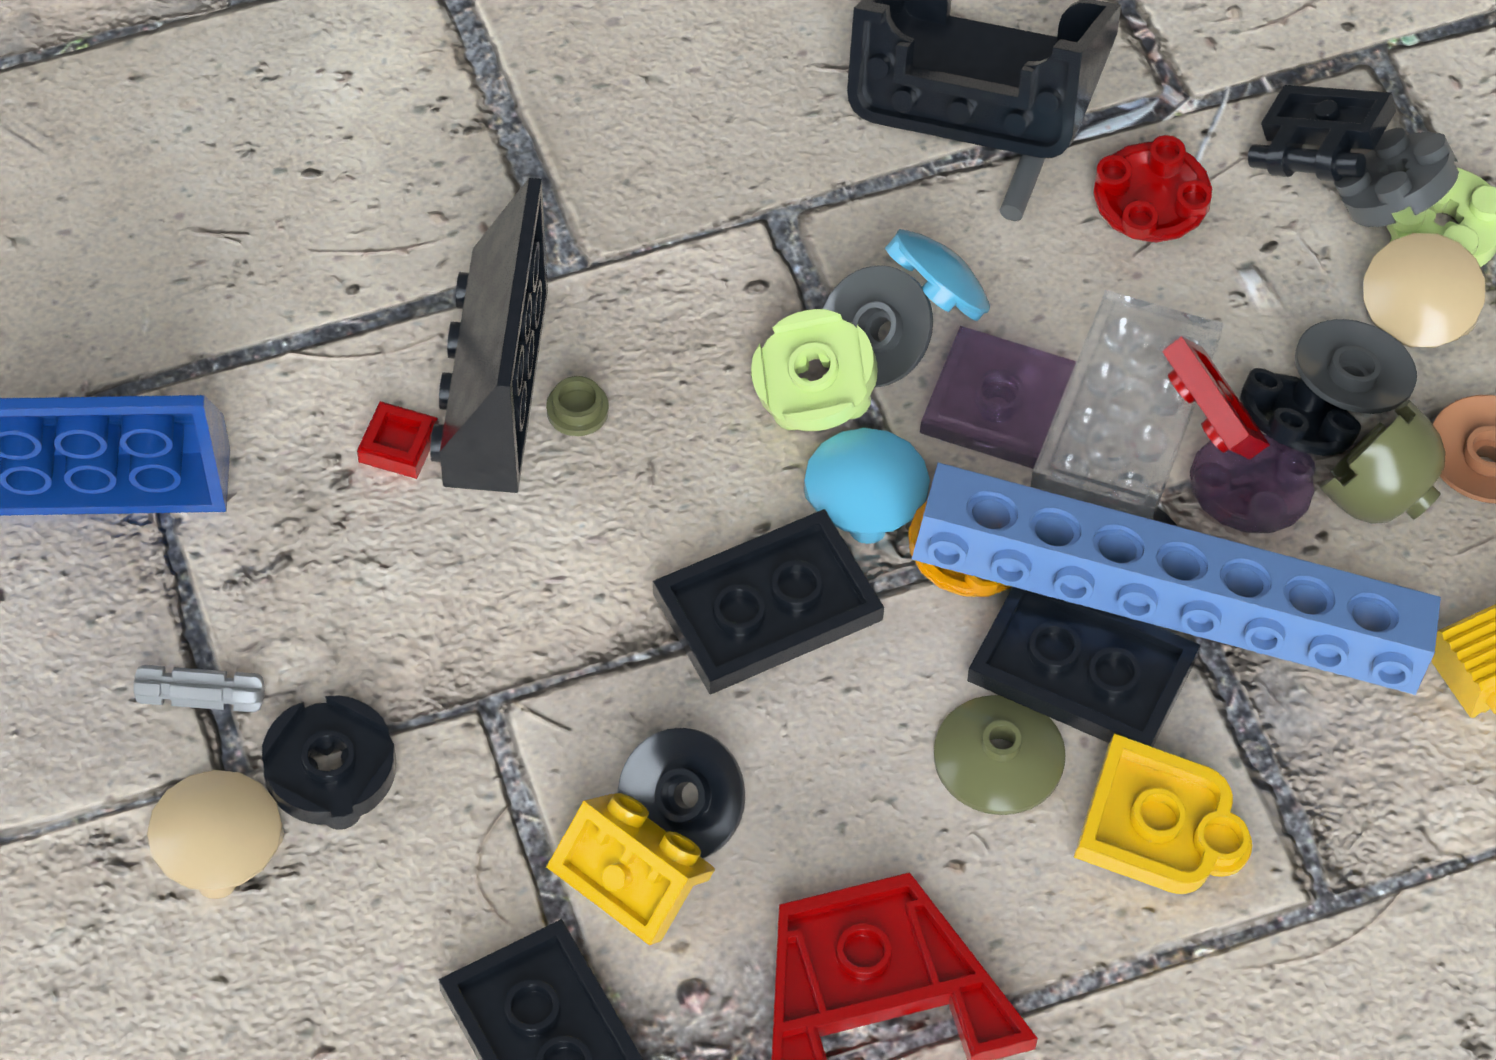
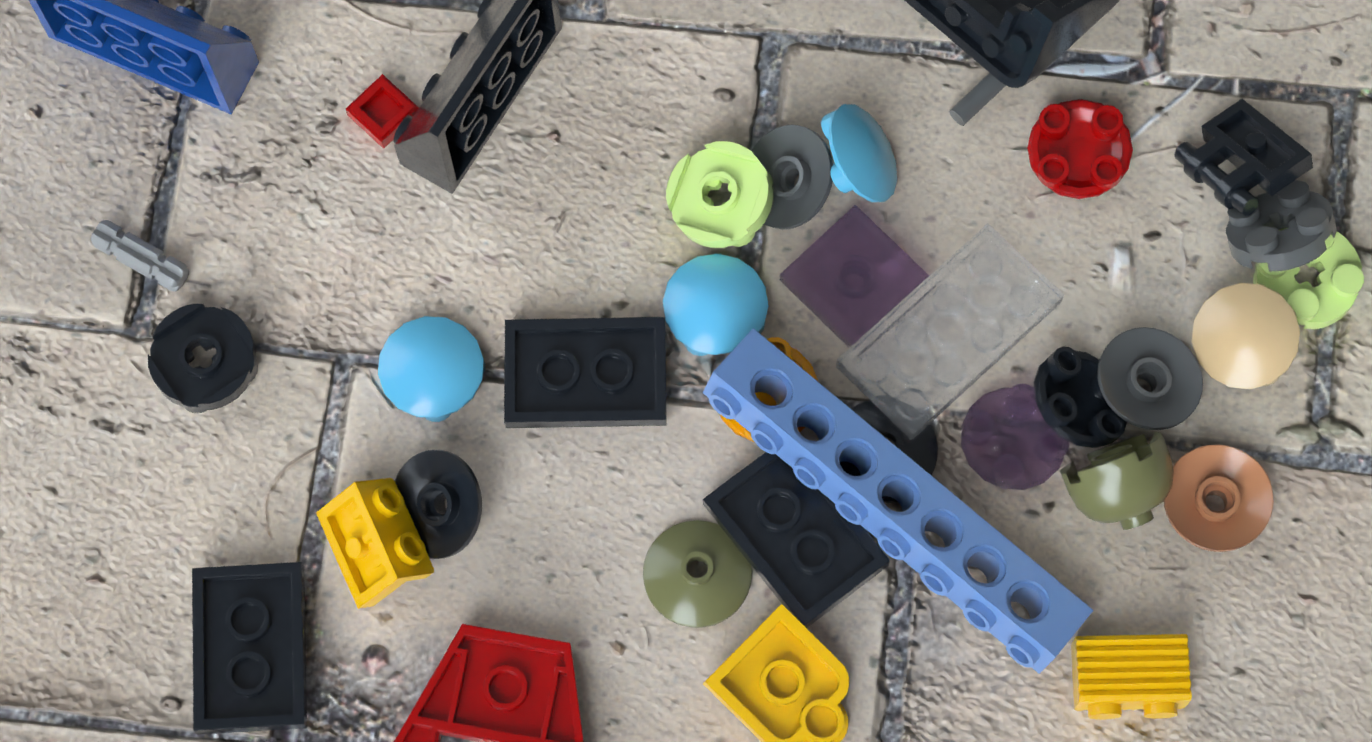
camera: 30 degrees right, 15 degrees up
tan dish [147,770,284,899] -> none
olive plate [546,376,609,436] -> none
plate [1162,336,1270,460] -> none
none -> medium azure dish [378,316,485,422]

